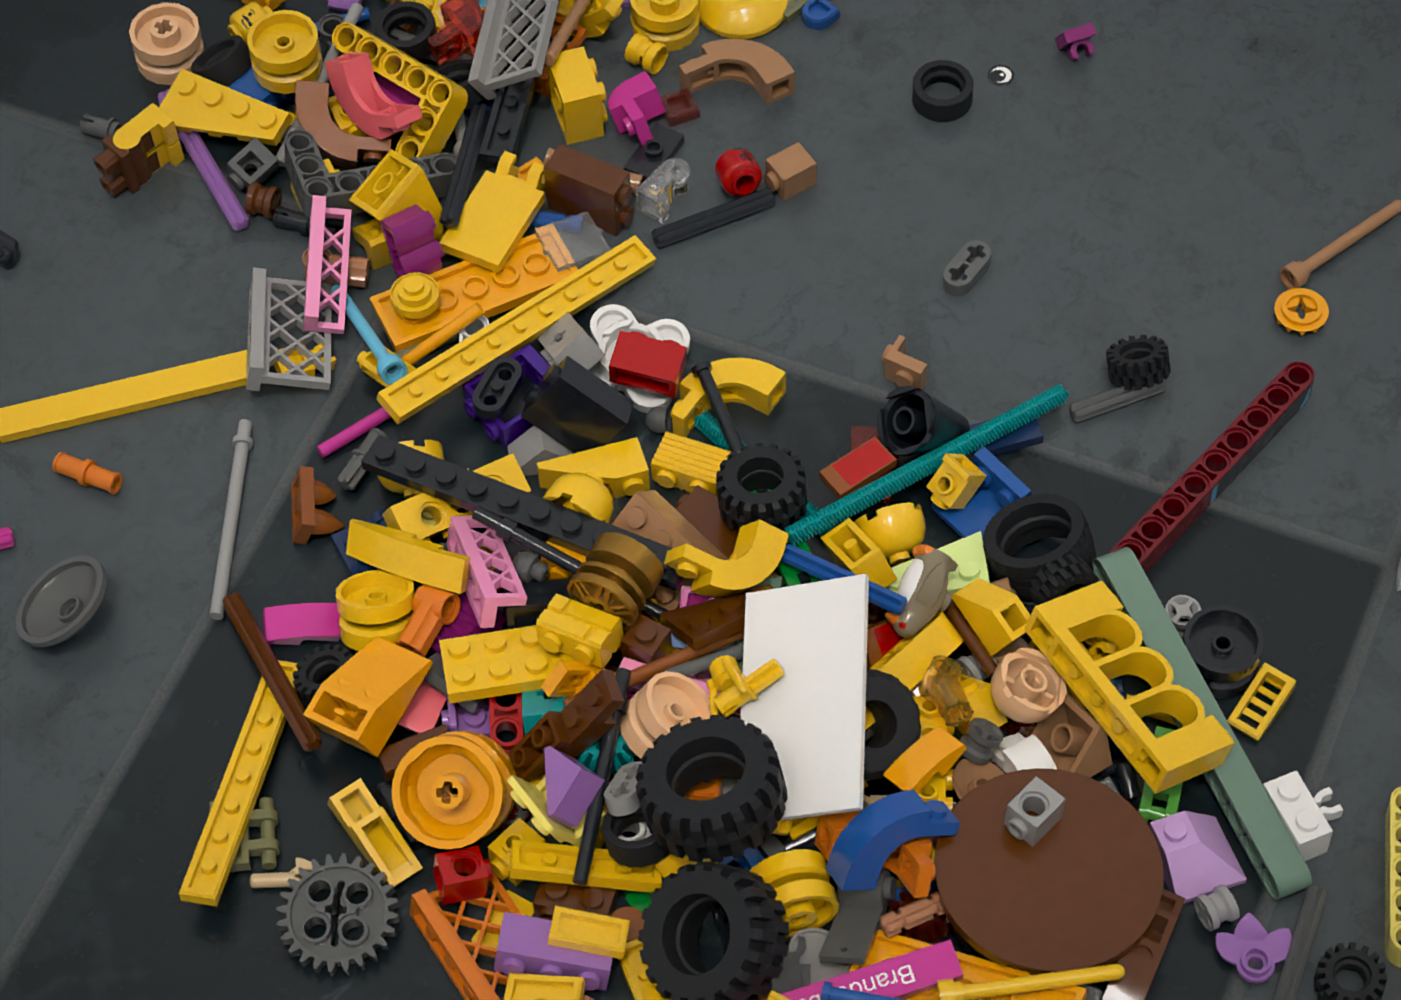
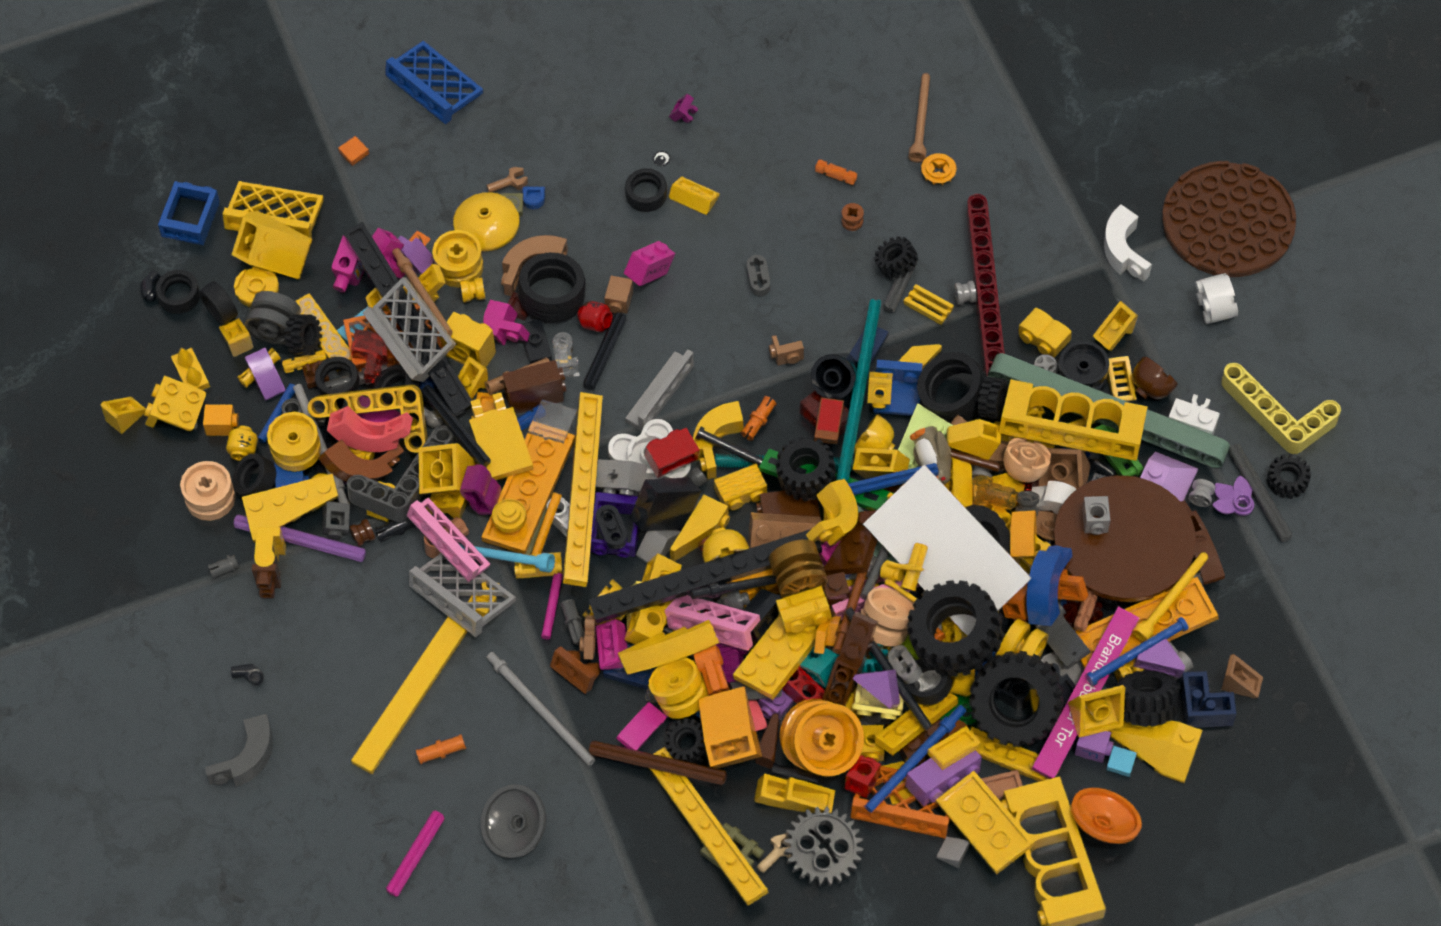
camera: 45 degrees left, 5 degrees up
none -> yellow slope [458,356,488,400]
none -> black tyre [518,252,586,323]
none -> medium nougat plate [580,615,596,660]
none -> dark pink slope [596,619,627,670]
none -> dark pink brick [624,241,675,286]
none -> light grey fence [625,349,694,431]
none -> yellow slope [669,177,720,215]
none -> orange pin [740,396,777,441]
none -> orange axle [815,159,857,185]
none -> dark orange wheel [841,203,864,231]
none -> blue bar [865,705,966,813]
none -> yellow tile [899,344,942,369]
none -> yellow tile [904,284,954,325]
none -> light grey wheel [954,280,977,305]
none -> yellow brick [1018,308,1072,358]
none -> yellow slope [1093,301,1138,351]
none -> reddish brown cylinder [1132,356,1178,400]

